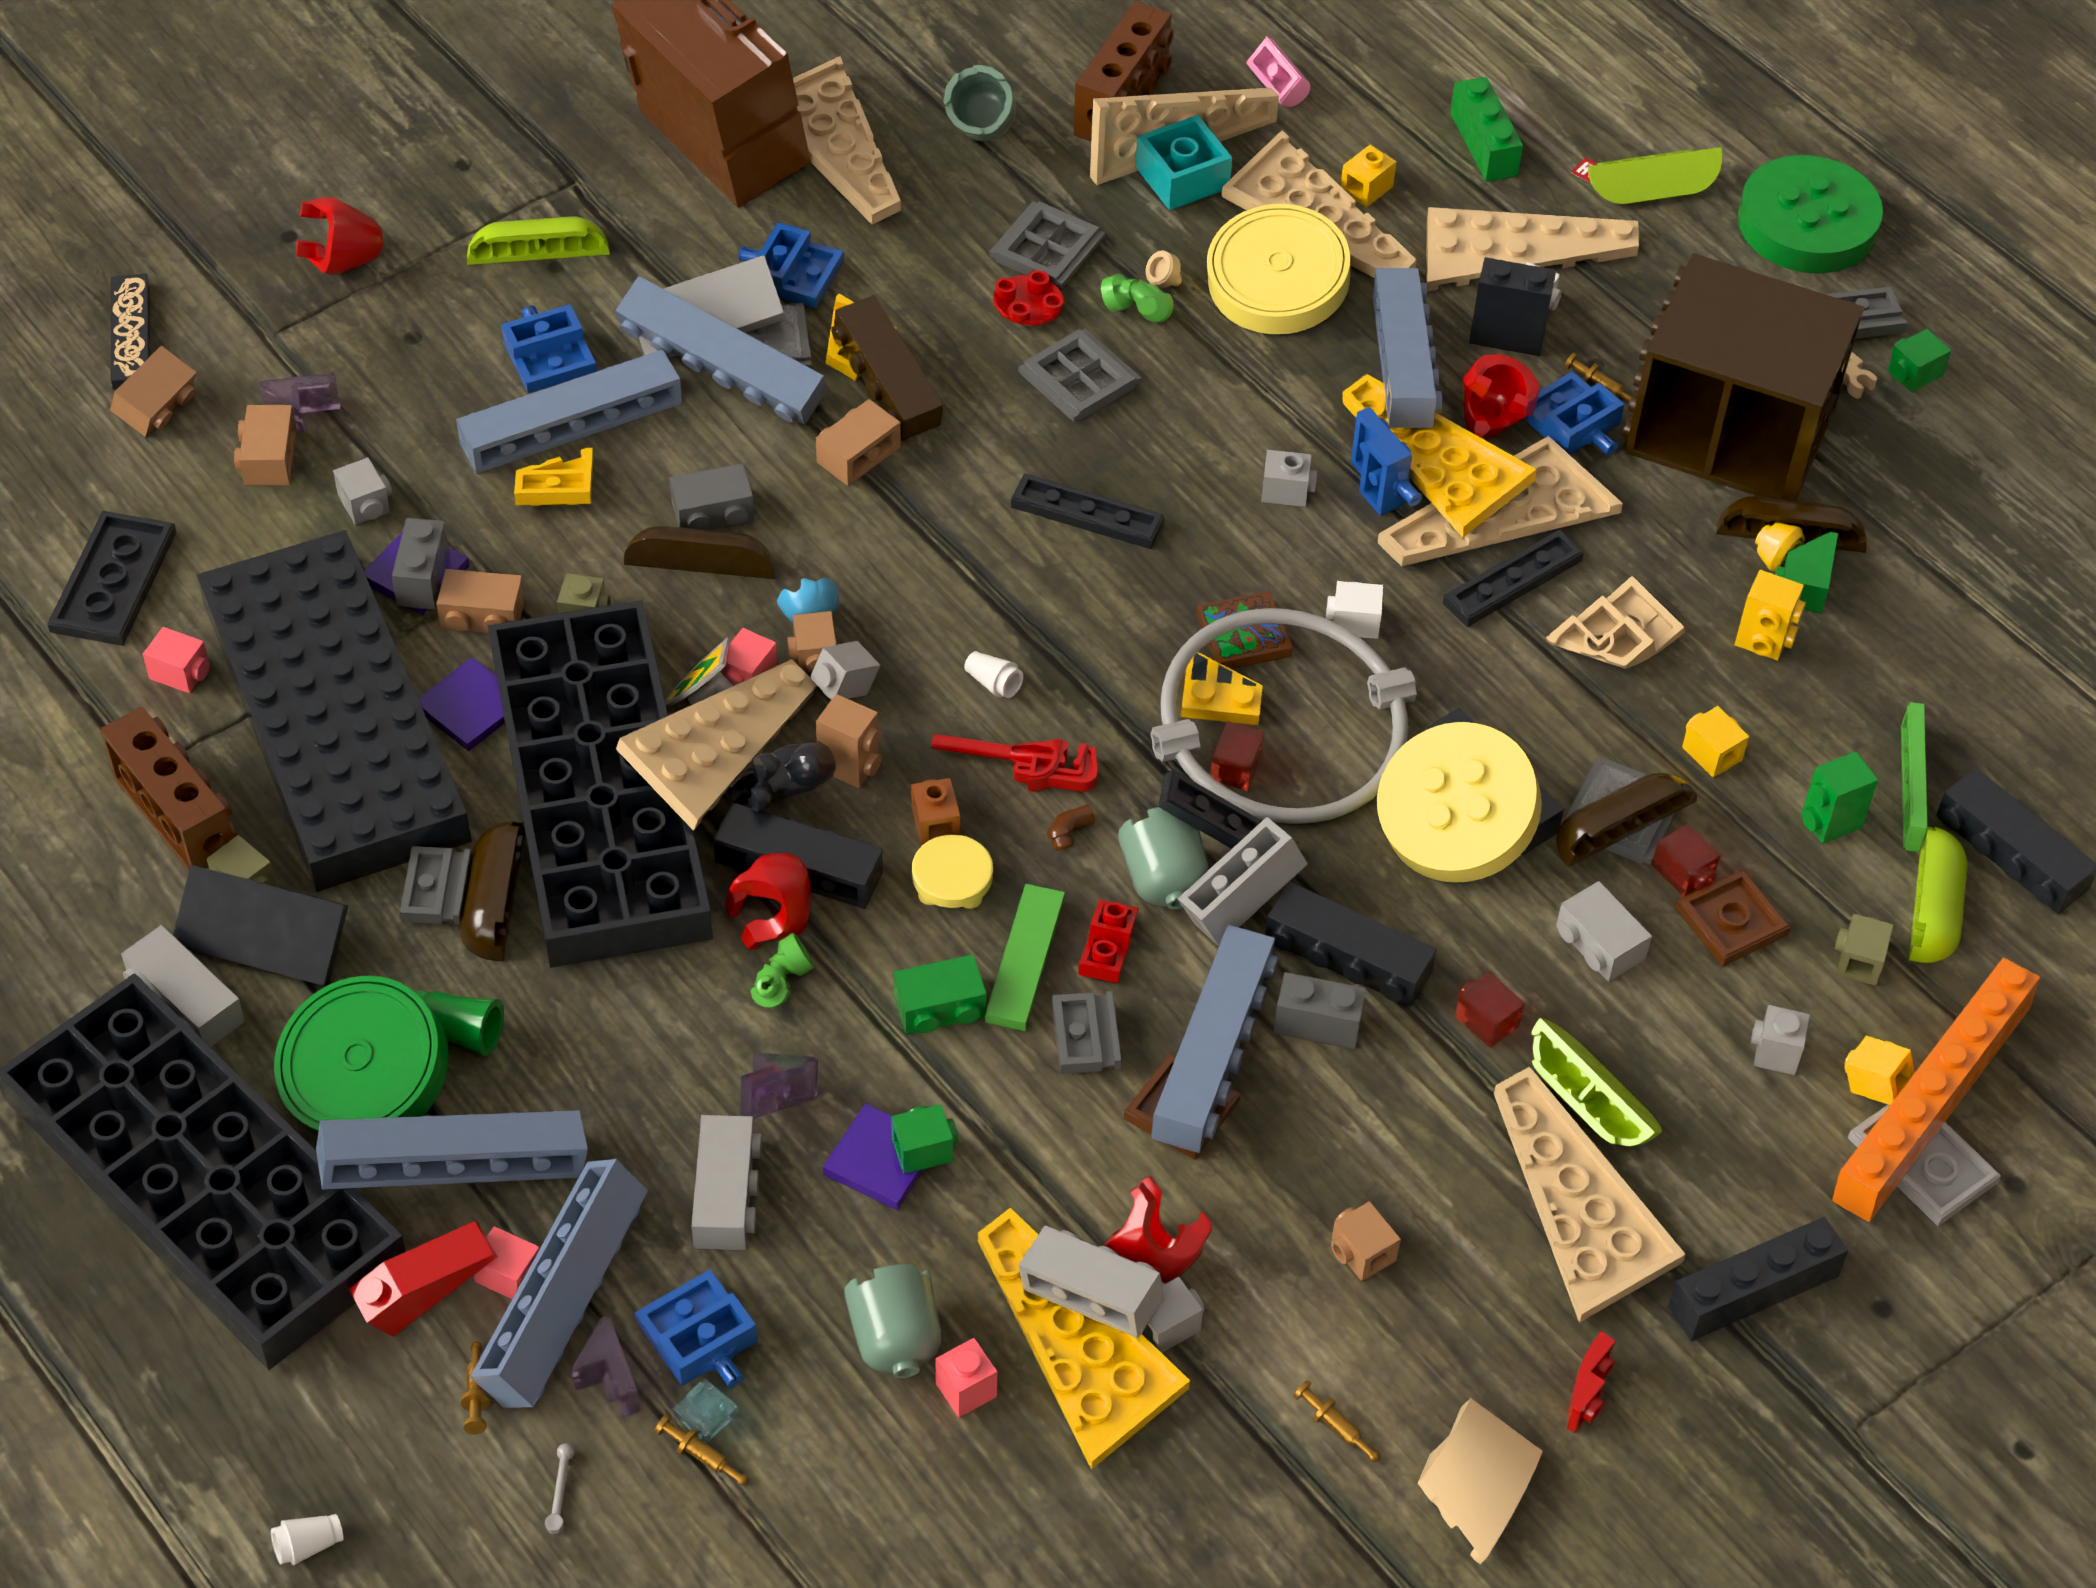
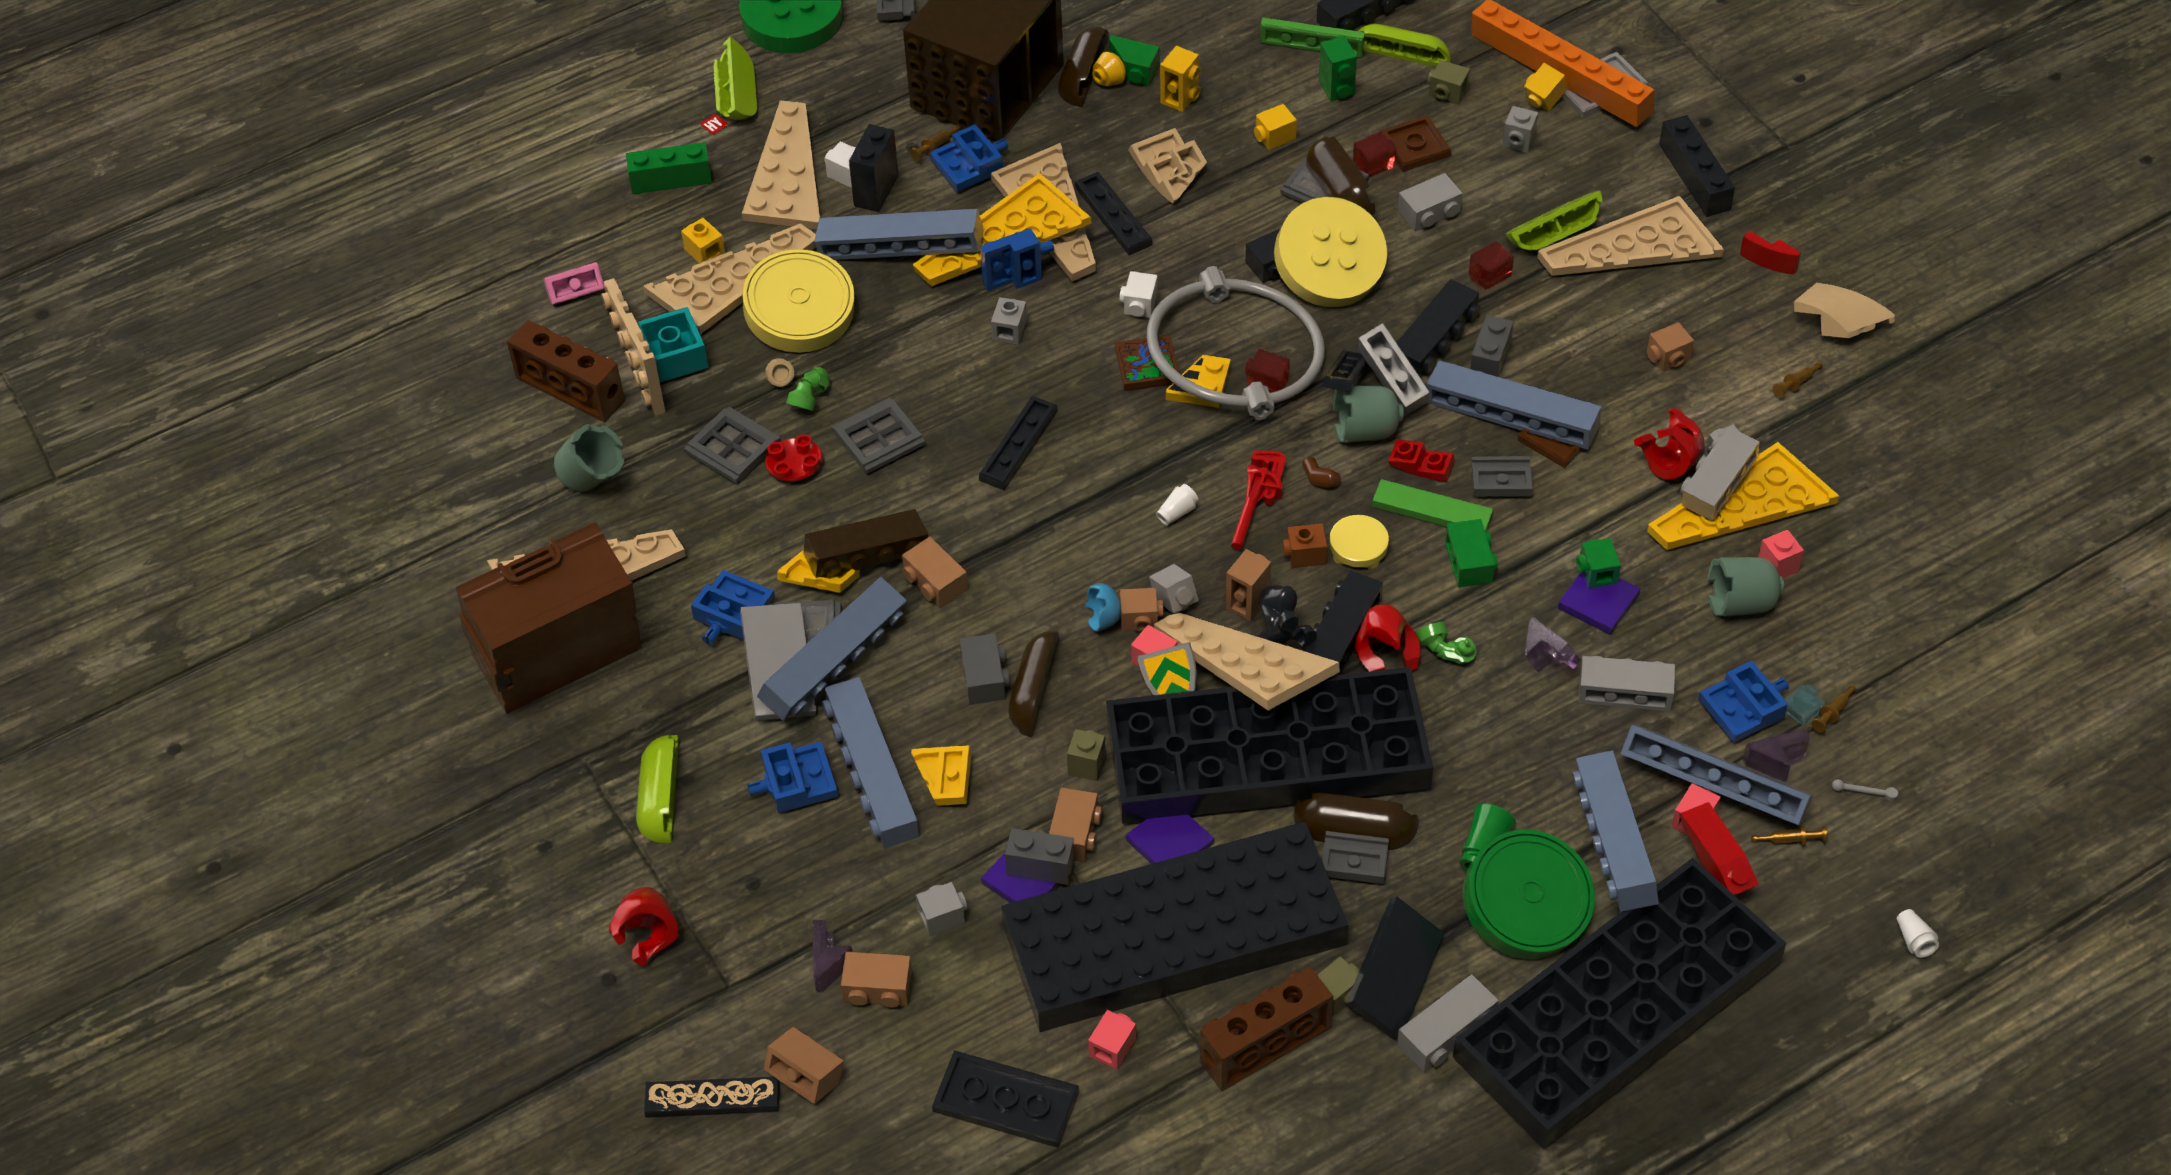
camera: 80 degrees left, 0 degrees up
red piece [1463,354,1540,440] -> none

